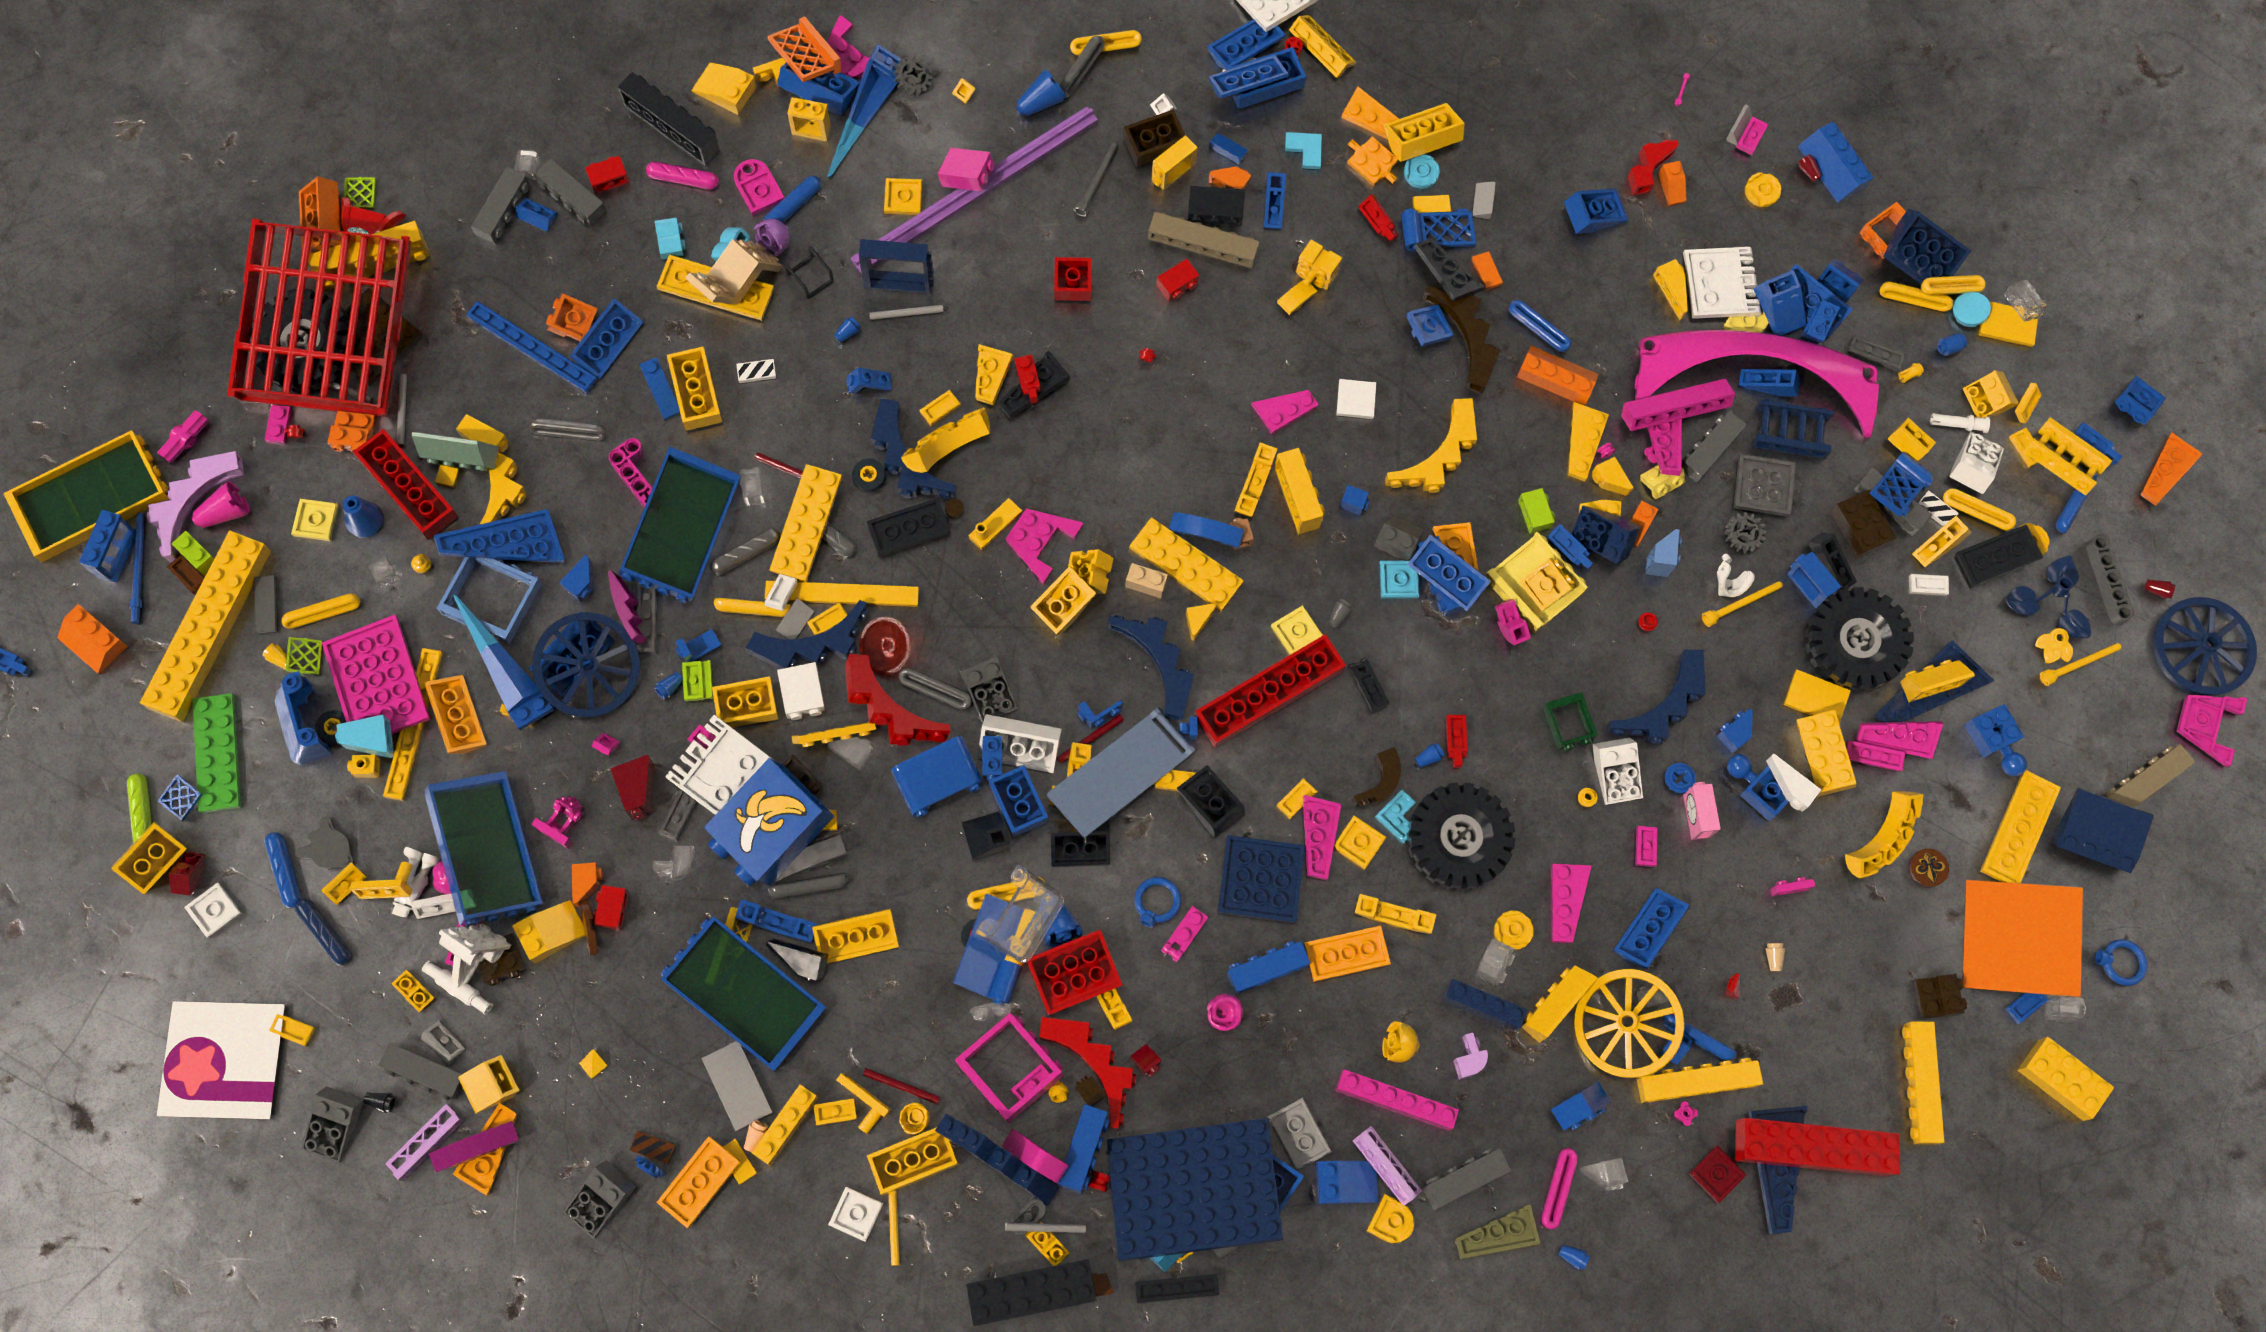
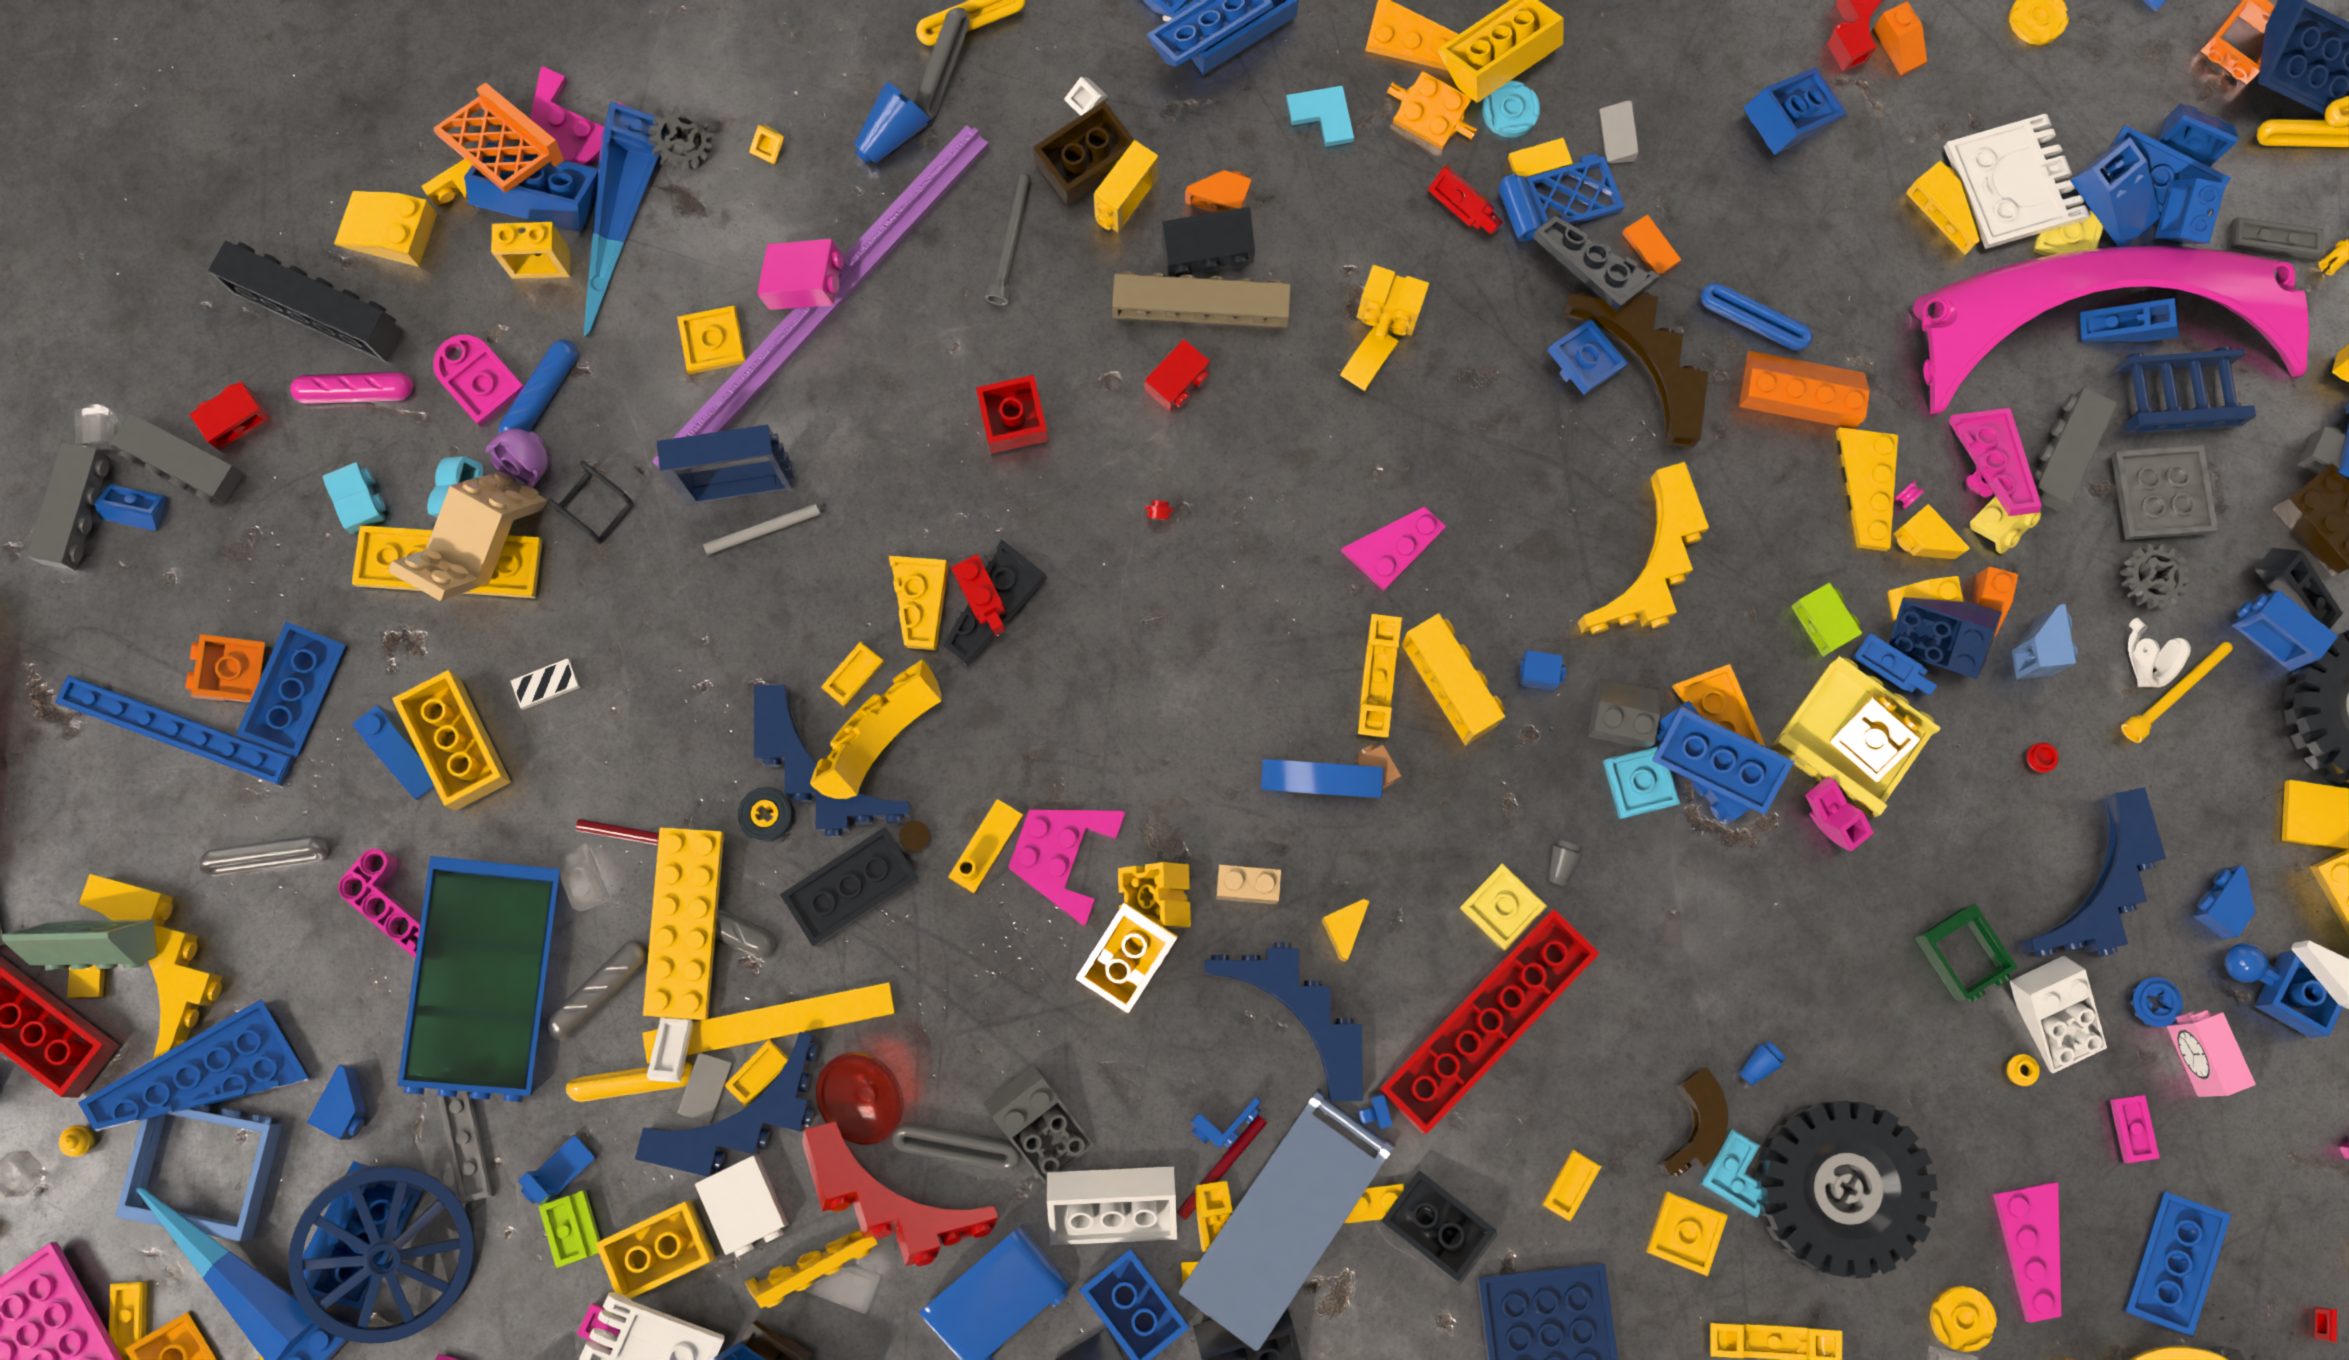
camera: 10 degrees left, 5 degrees up
magenta slope [608,570,647,645] -> none
blue cone [654,672,683,699] -> none
blue cone [834,316,861,343] -> none
blue bracket [846,367,892,394] -> none
blue bracket [982,736,1002,781] -> none
yellow plate [1129,517,1244,612] -> none
blue slope [1209,133,1249,165] -> none
blue slope [1264,172,1286,229] -> none
dark pink wing [1302,795,1341,880] -> none
white tile [1336,379,1376,419] -> none
black plate [1348,657,1389,712] -> none
red hinge [1446,715,1468,768] -> none
dark pink brick [1621,379,1735,431] -> none

